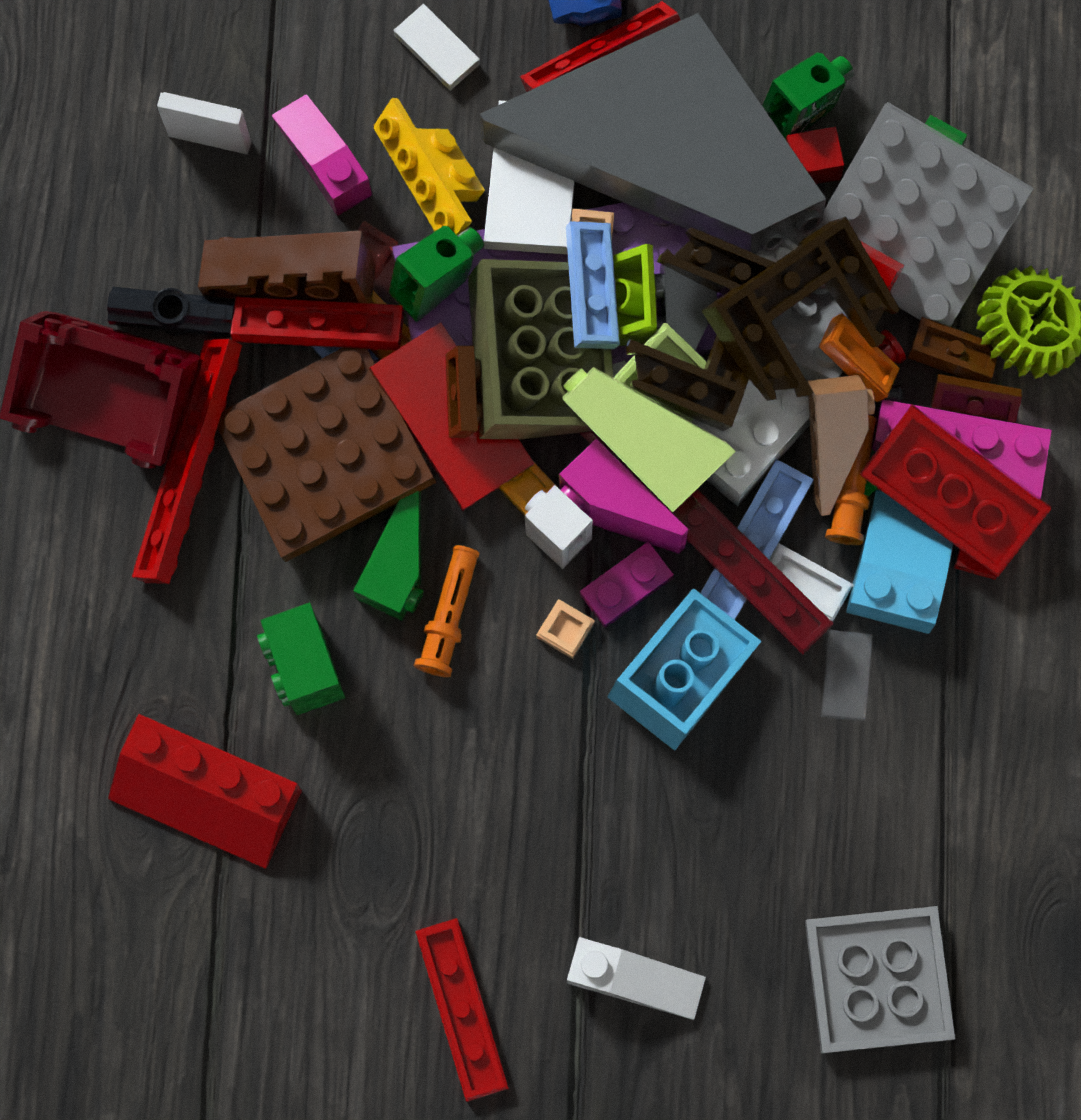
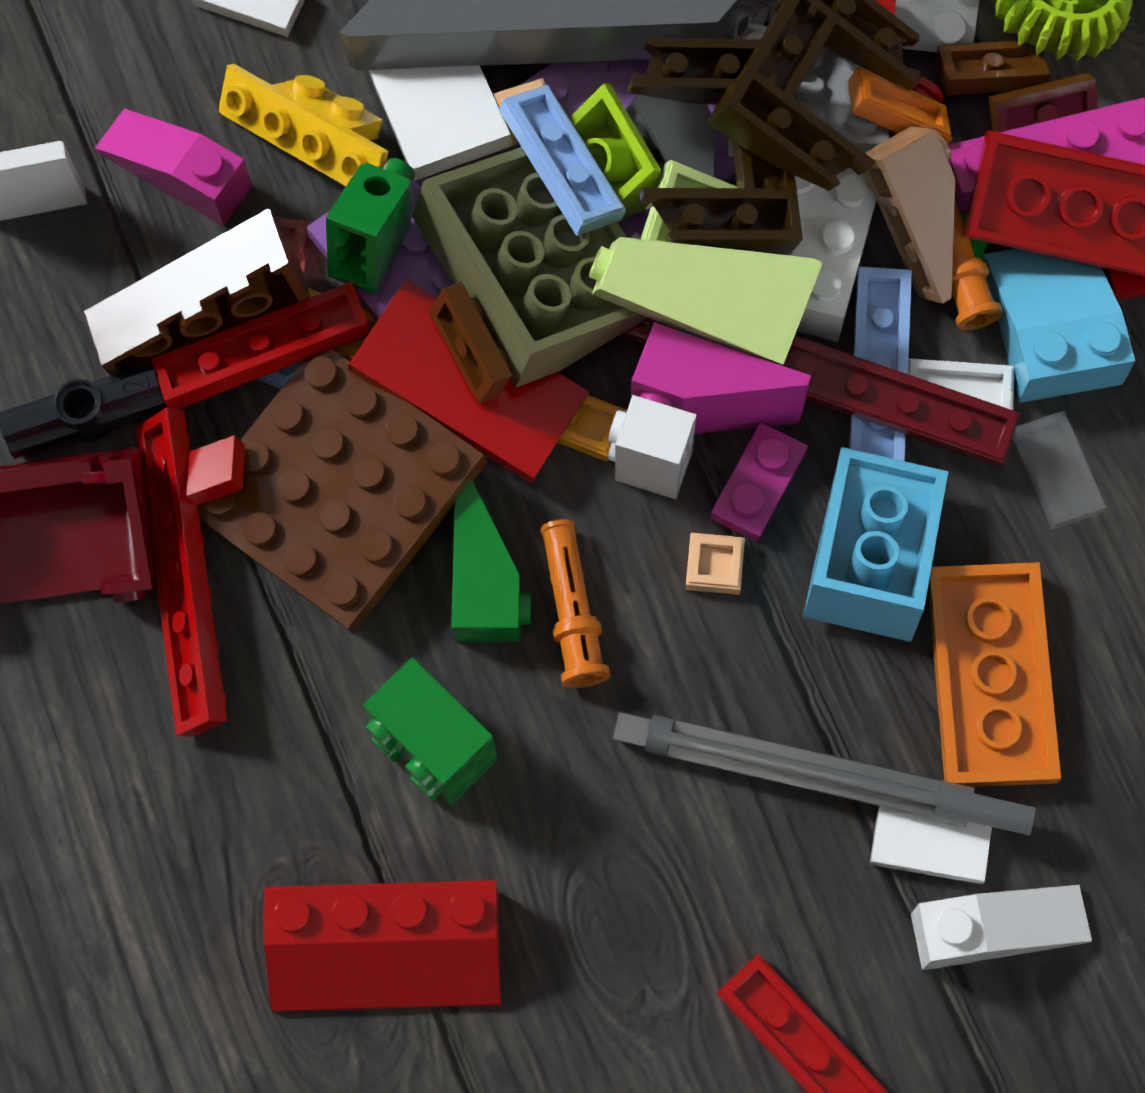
camera: 25 degrees left, 5 degrees down
none -> tile [186,435,245,505]
none -> dark grey piece [613,712,1036,836]
none -> white tile [870,807,992,884]
none -> orange plate [928,562,1061,787]

